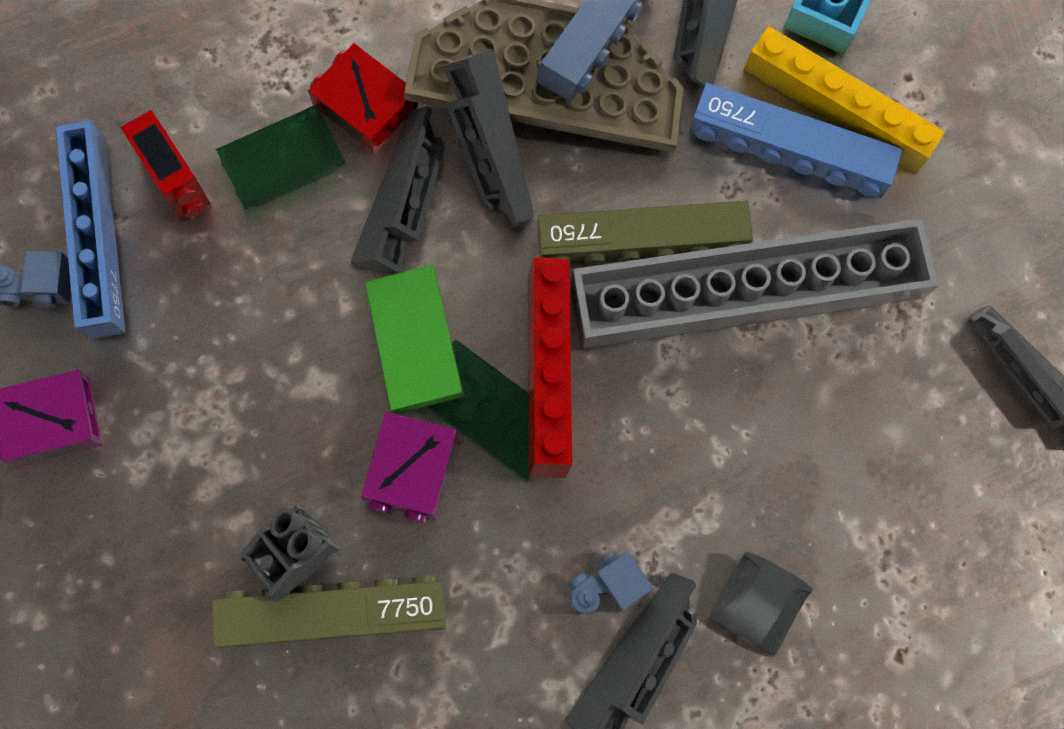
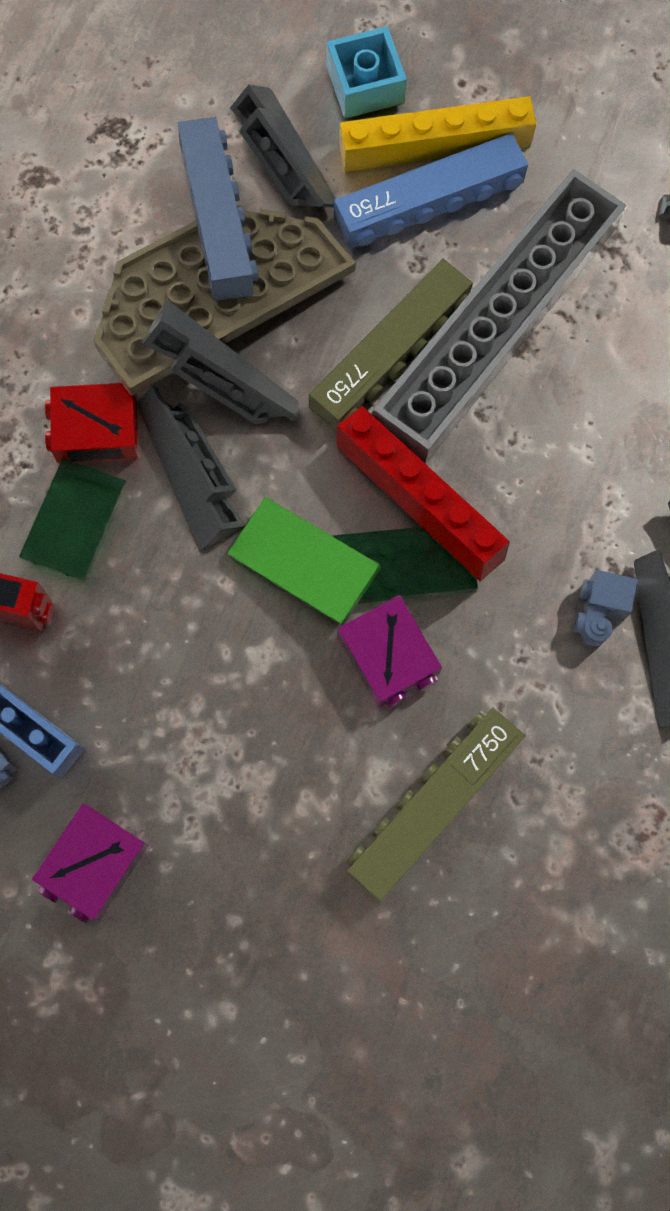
camera: 40 degrees left, 0 degrees up
dark grey slope [238,505,340,602] -> none

